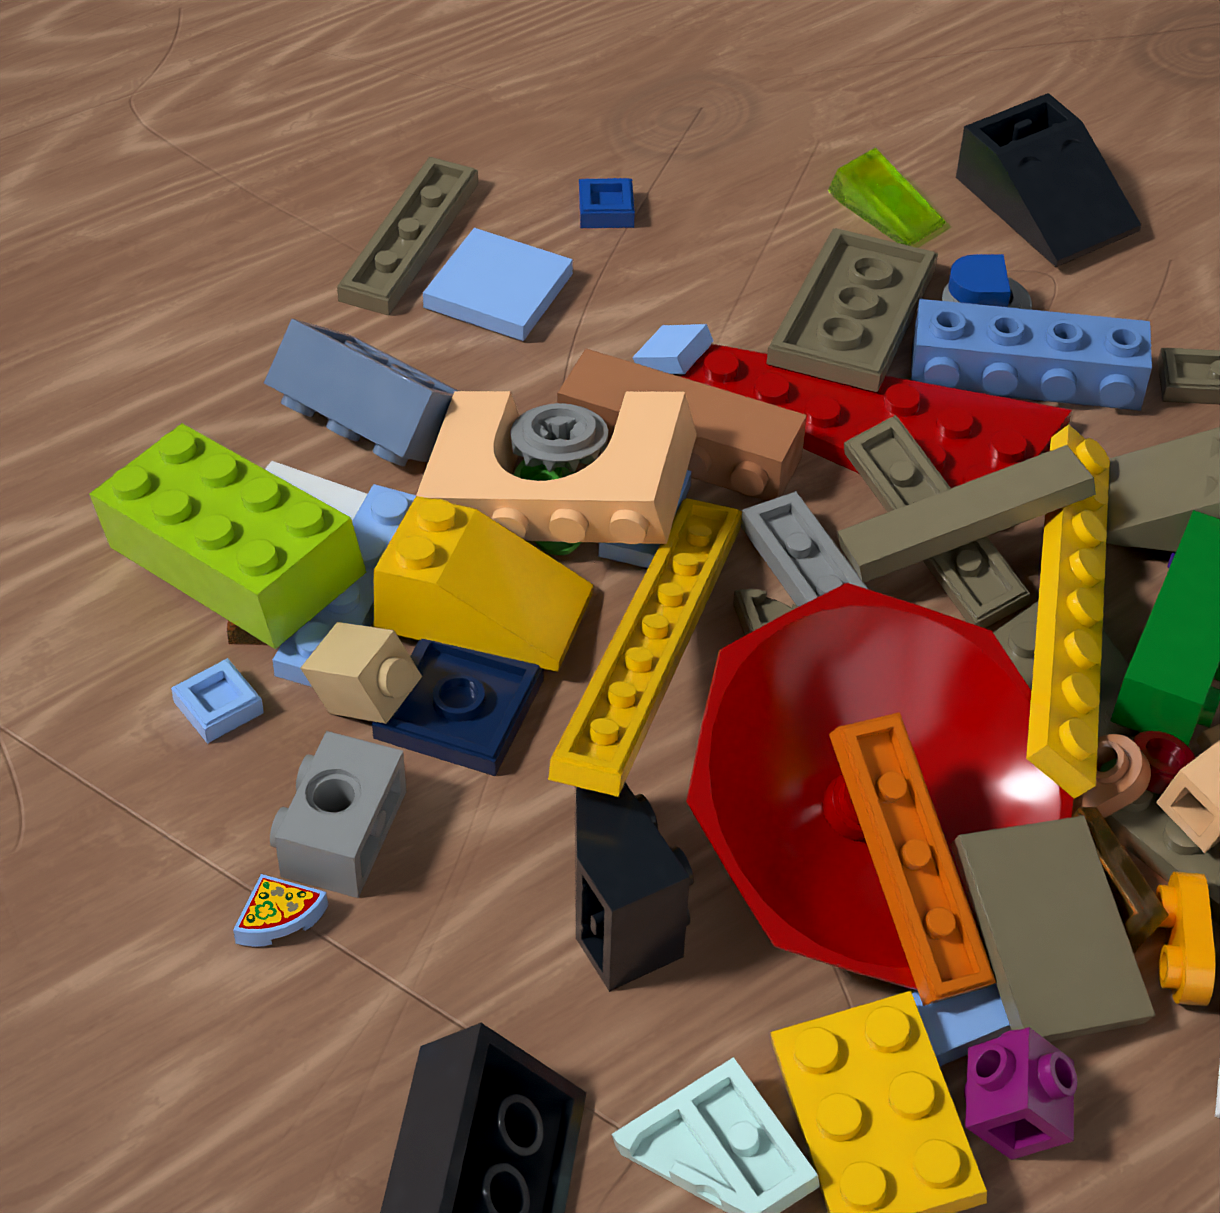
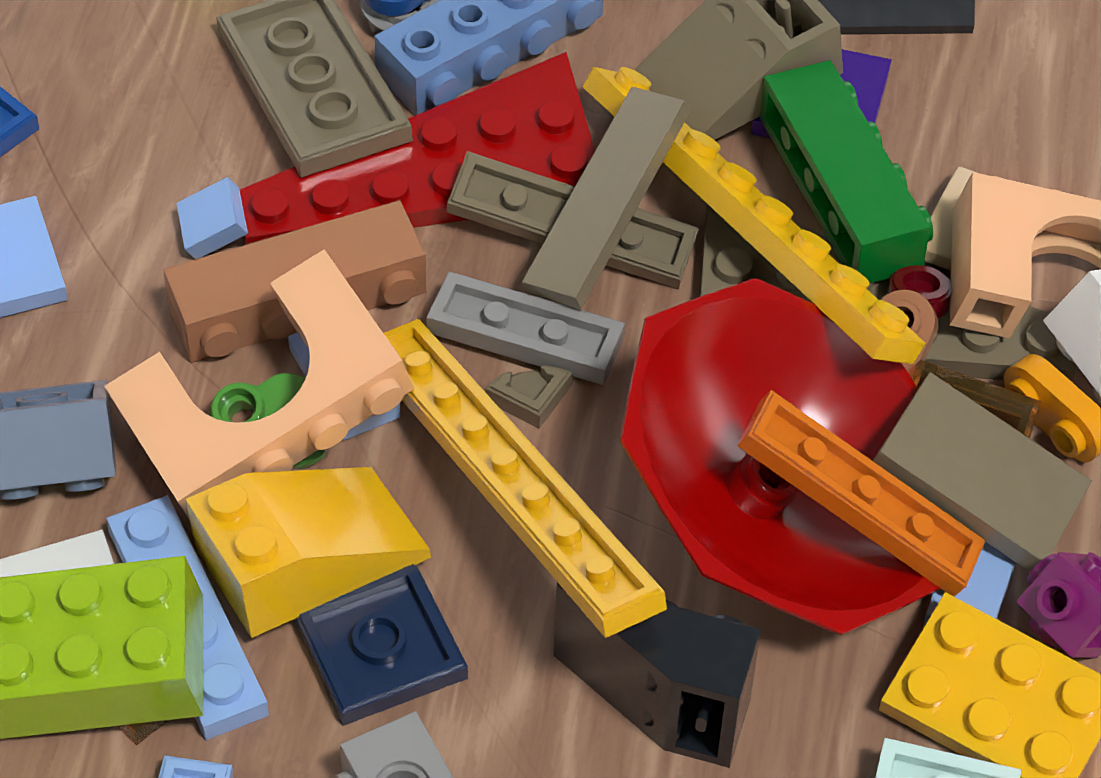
camera: 45 degrees left, 5 degrees up
tan brick [300,622,422,724] -> none
light grey gear [511,403,608,473] -> none

